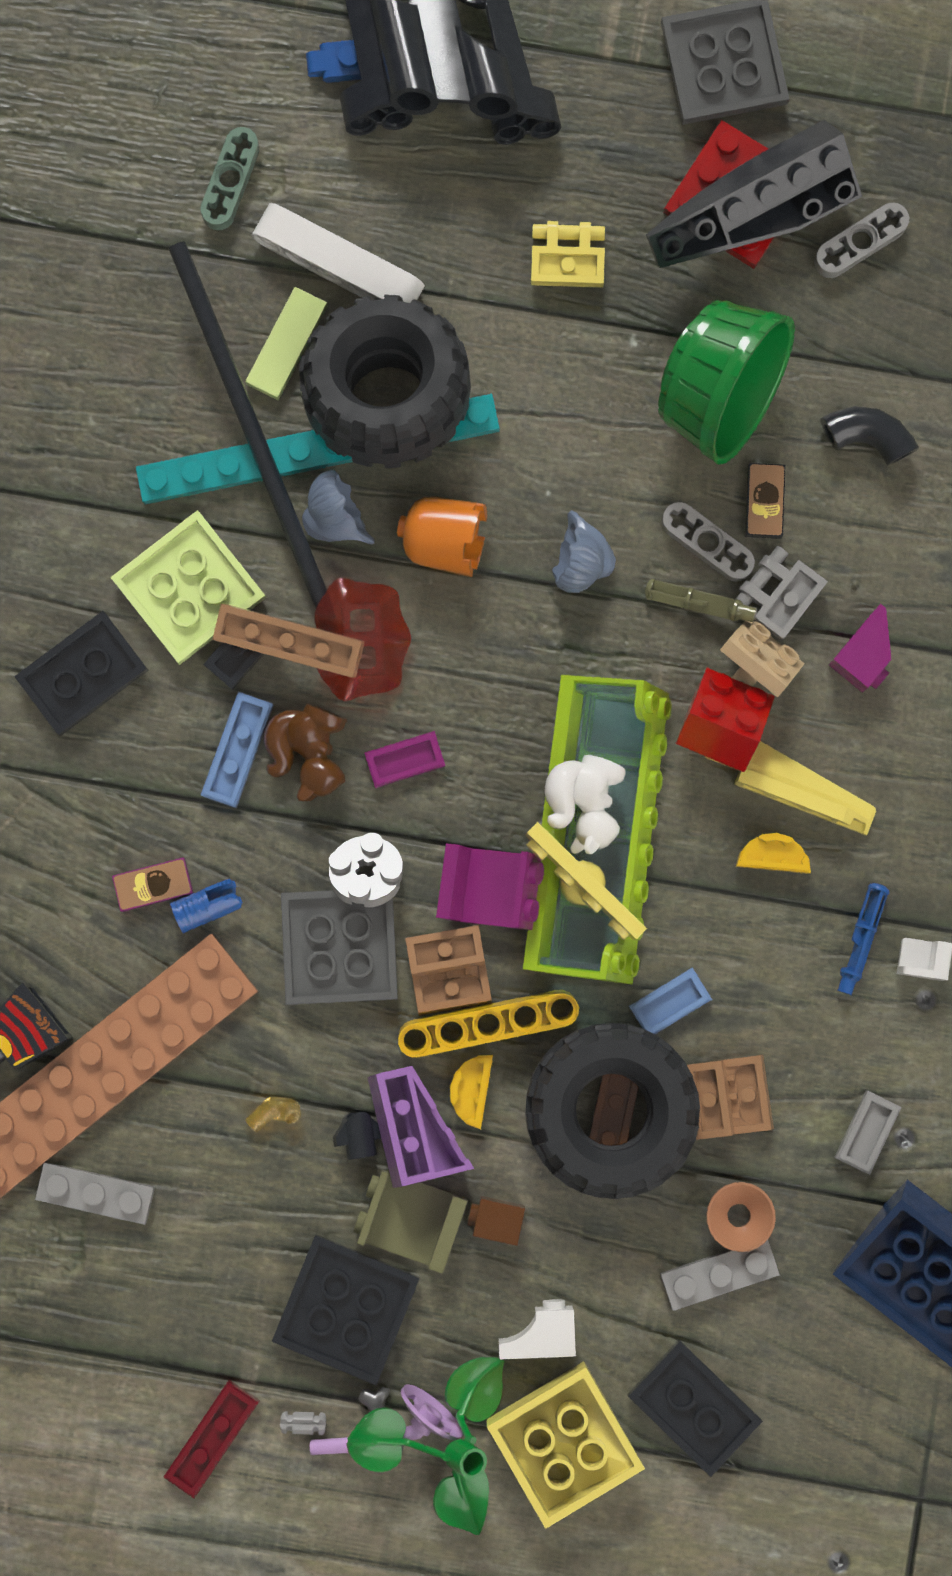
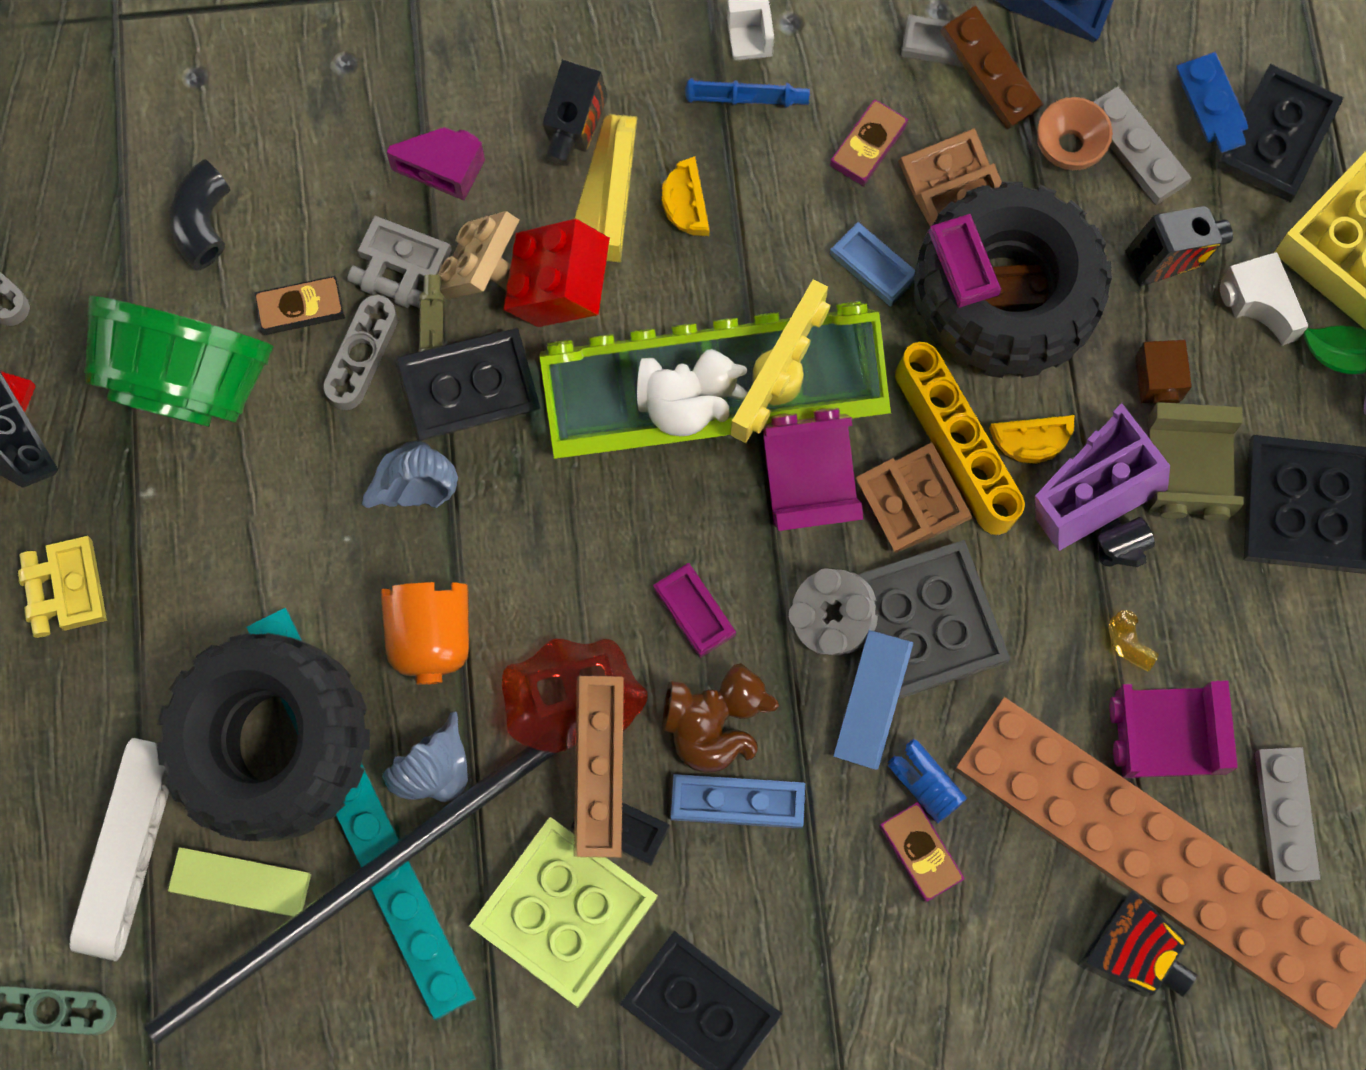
camera: 105 degrees left, 10 degrees down
none -> black plate [394,328,541,442]
none -> black torso [543,59,608,166]
none -> tile [830,99,909,187]
none -> medium blue tile [834,630,914,769]
none -> magenta tile [929,214,1001,308]
none -> reddish brown plate [940,5,1044,130]
none -> magenta panel [1109,680,1238,778]
none -> black torso [1125,206,1233,287]
none -> blue hinge [1177,52,1248,153]

